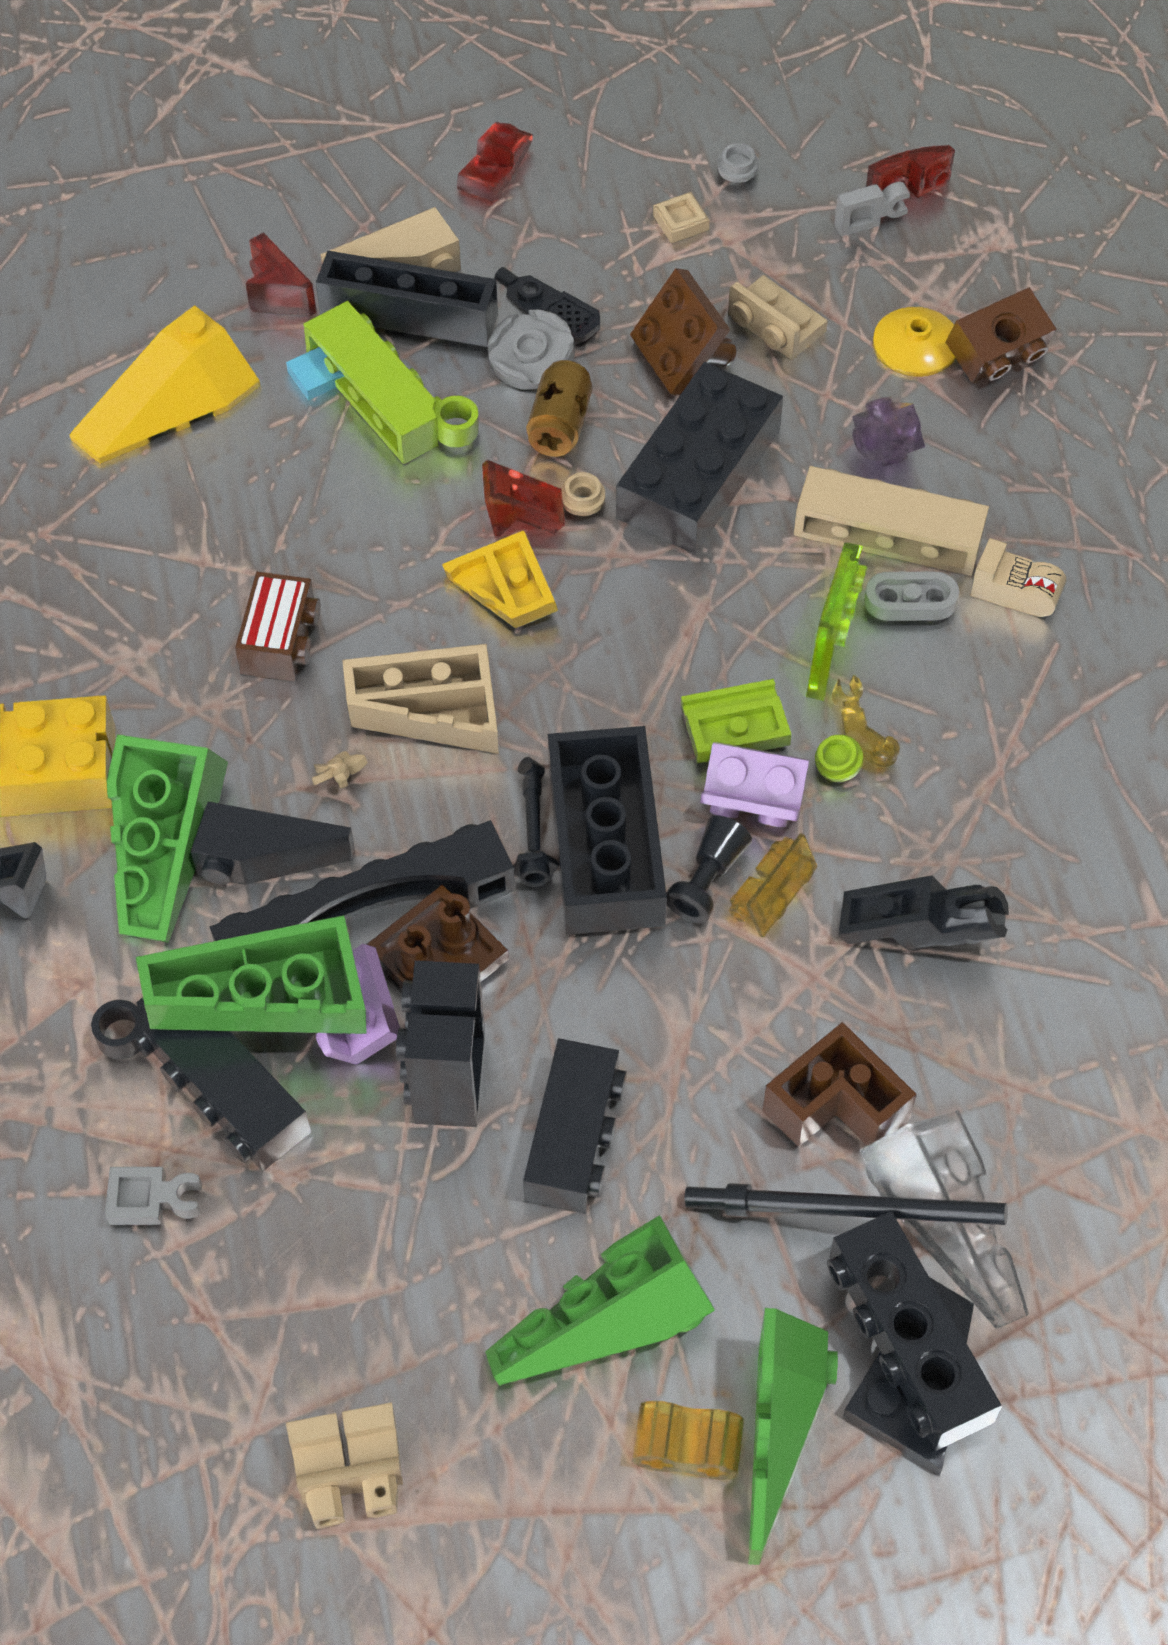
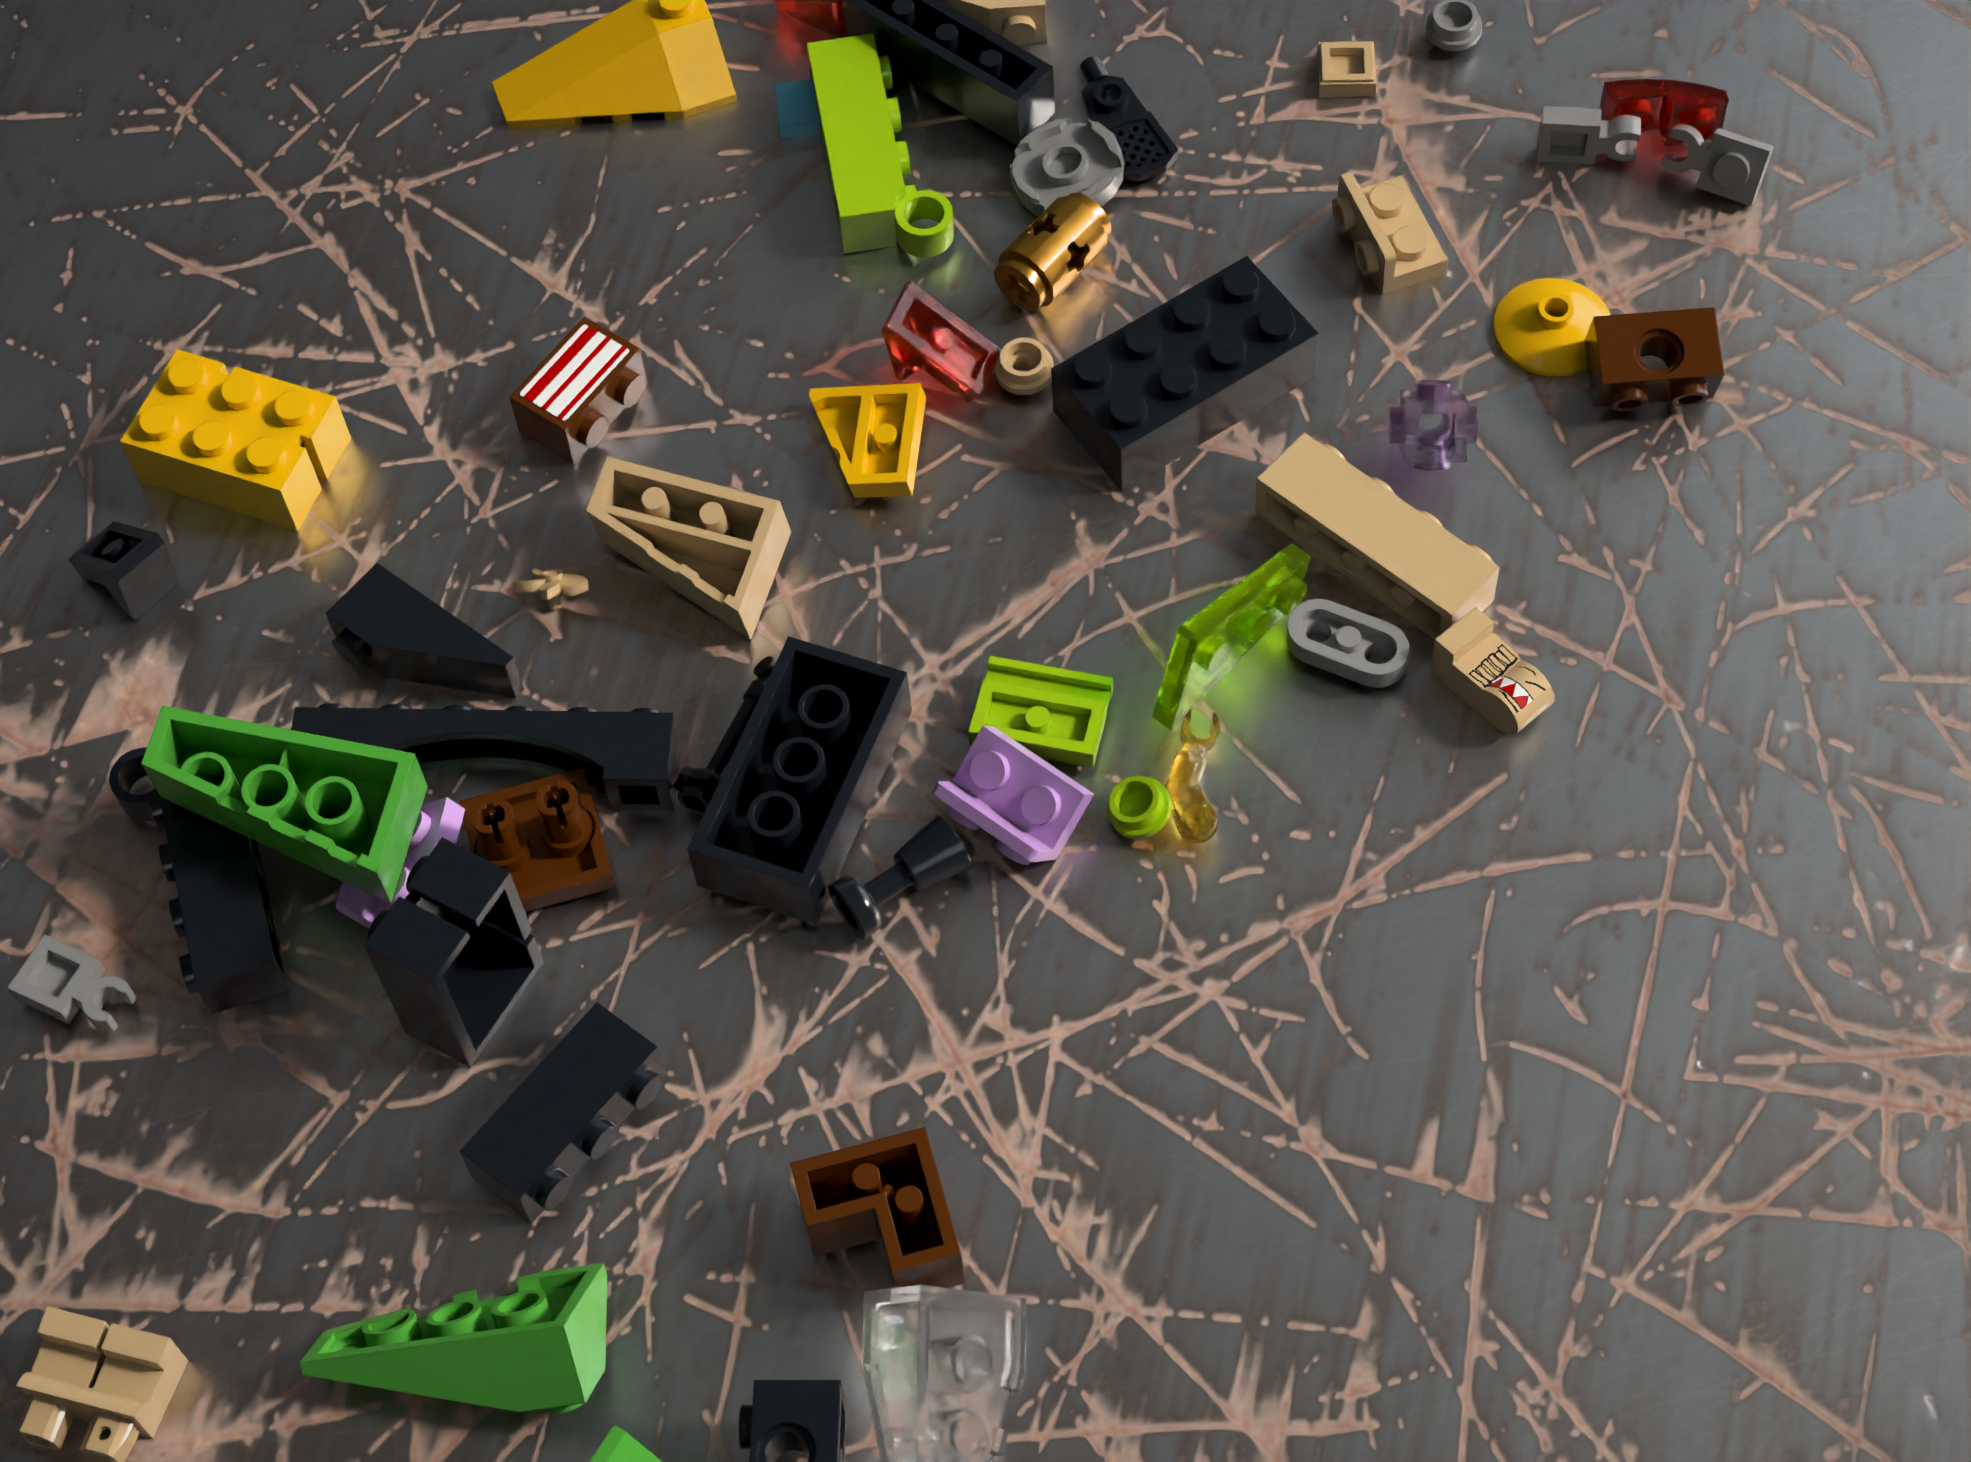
camera: 30 degrees right, 0 degrees up
bright green wedge [106,734,228,943] -> none
reddish brown plate [630,268,737,395] -> none
black bar [684,1183,1008,1225] -> none
clear yellow hinge [729,833,818,938] -> none
black plate [838,875,1009,951] -> none
none -> light grey plate [1660,124,1774,206]

